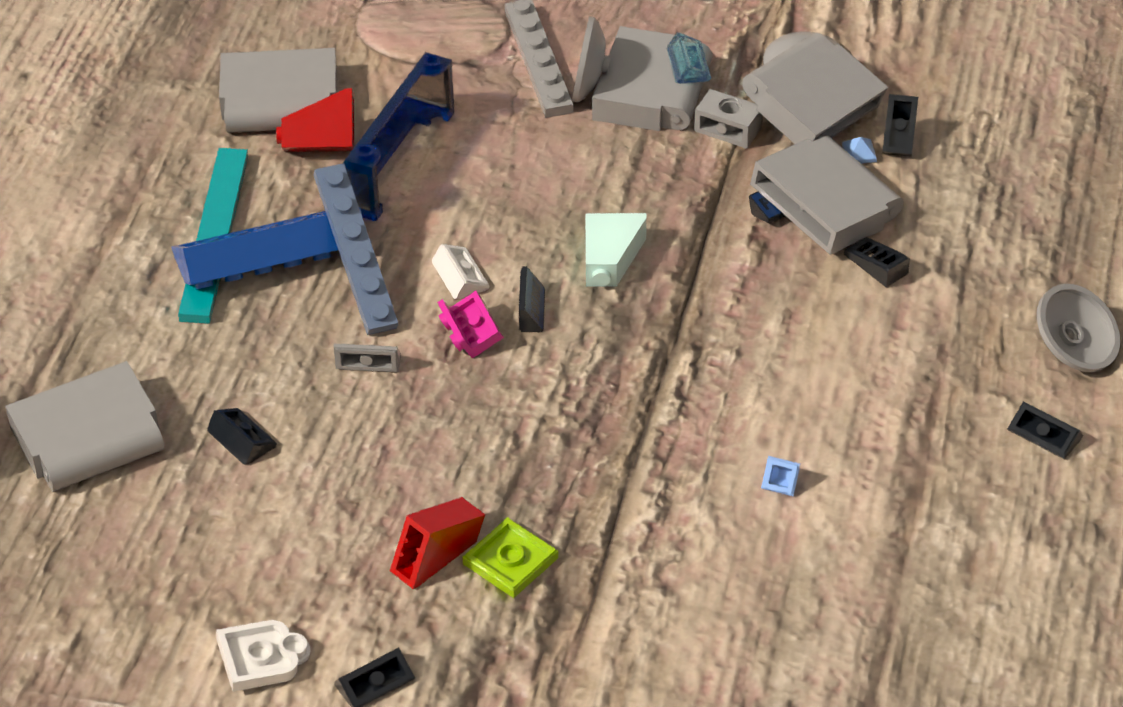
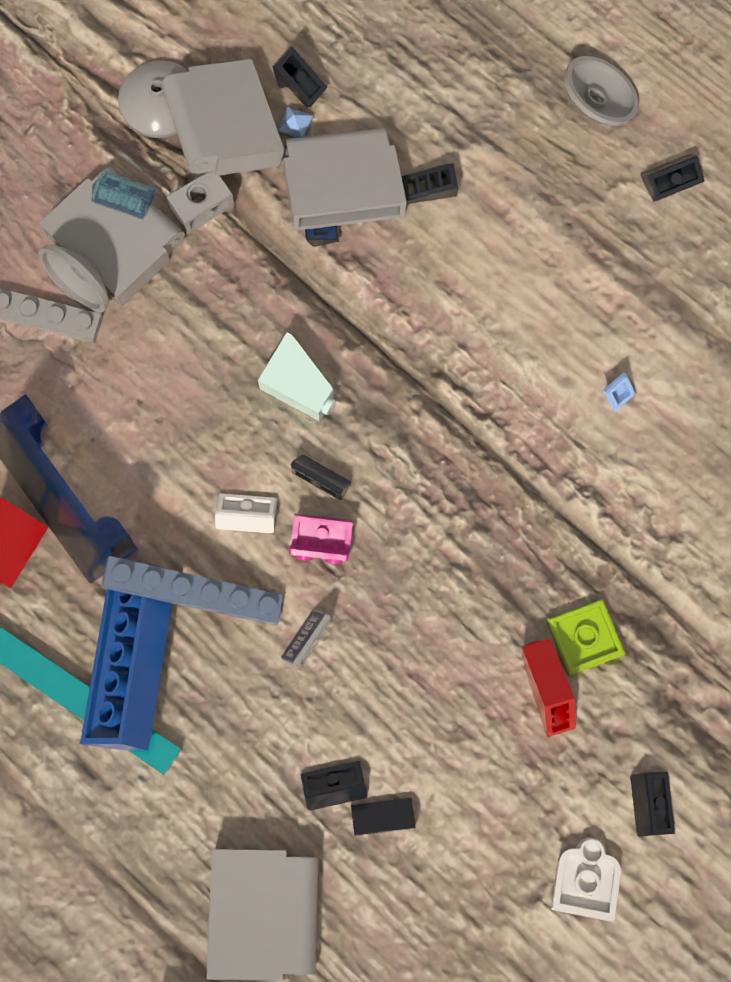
camera: 60 degrees left, 30 degrees up
none -> black slope [351,798,416,836]

